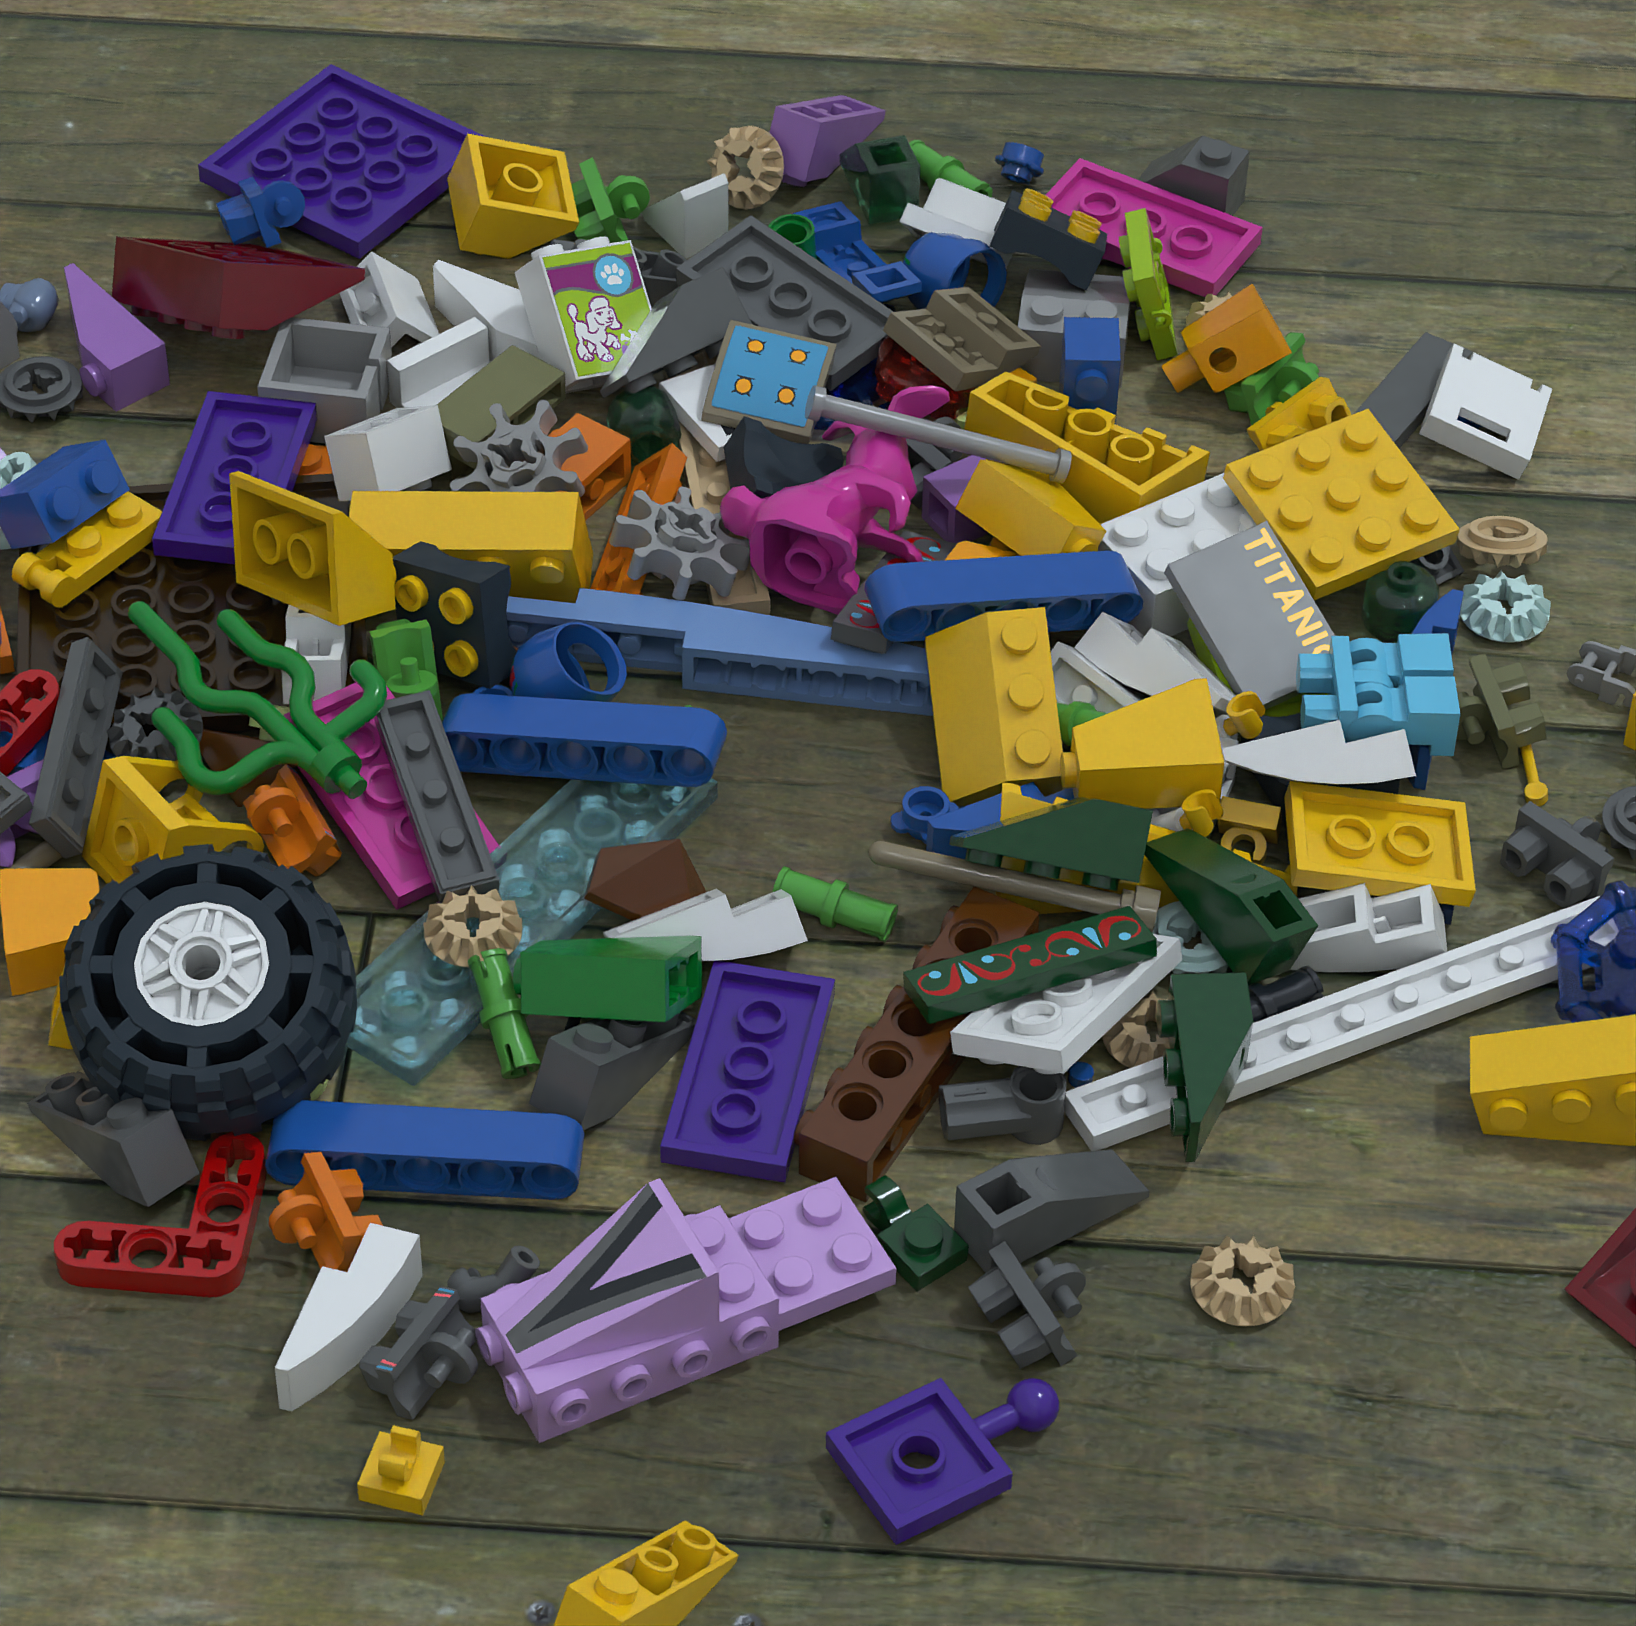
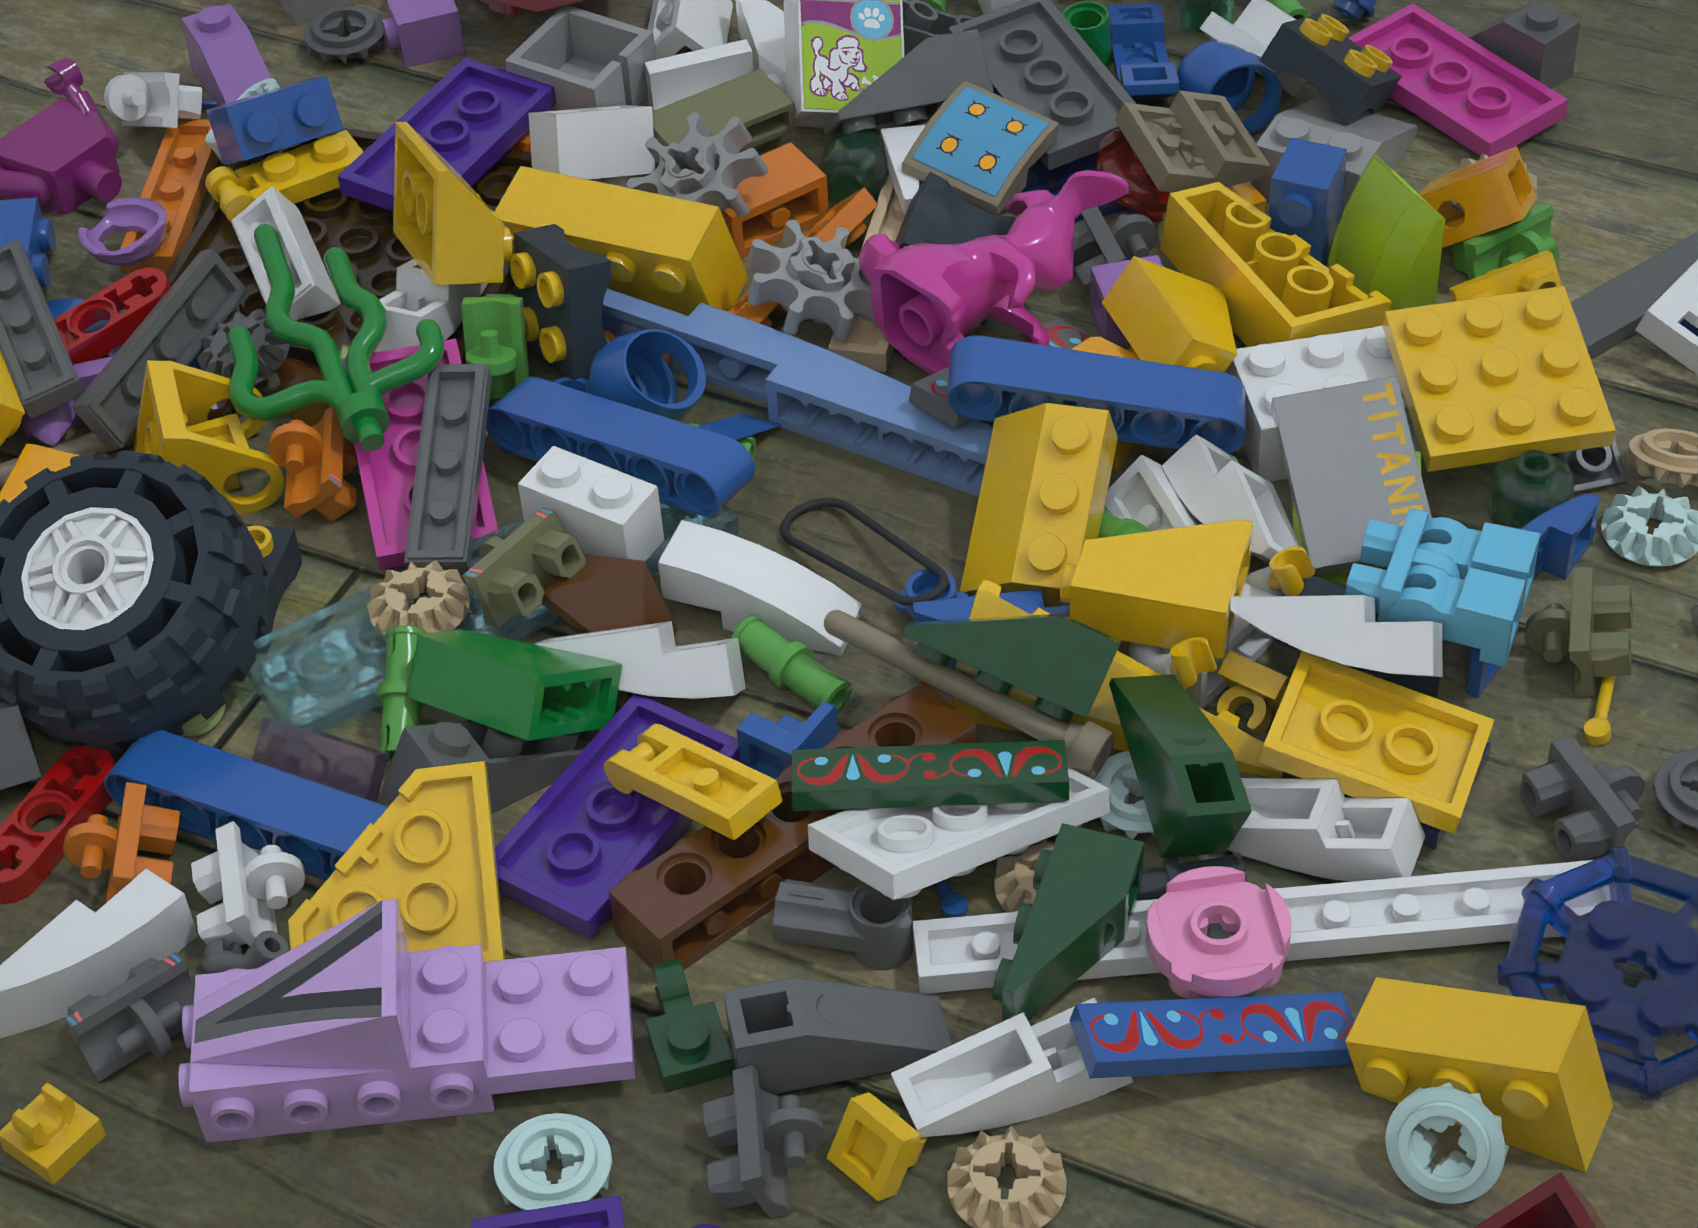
camera: 25 degrees right, 0 degrees up
light grey bar [805,385,1072,484] -> none
lime plate [1119,208,1178,360] -> none
none -> white hips [191,821,305,950]
none -> white slope [231,187,341,320]
none -> plate [252,717,389,803]
none -> yellow plate [288,761,506,962]
none -> olive hips [463,507,586,628]
none -> light aqua gear [494,1113,613,1211]
none -> white brick [518,446,664,562]
none -> yellow plate [603,724,782,840]
none -> white slope [658,520,863,656]
none -> blue sticker [698,413,781,440]
none -> blue panel [736,701,839,779]
none -> black piece [780,498,949,606]
none -> yellow tile [826,1092,927,1201]
none -> white slope [891,997,1133,1137]
none -> blue tile [1069,992,1355,1079]
none -> bright pink plate [1146,866,1291,999]
none -> lime slope [1327,153,1445,311]
none -> light aqua gear [1385,1082,1509,1204]

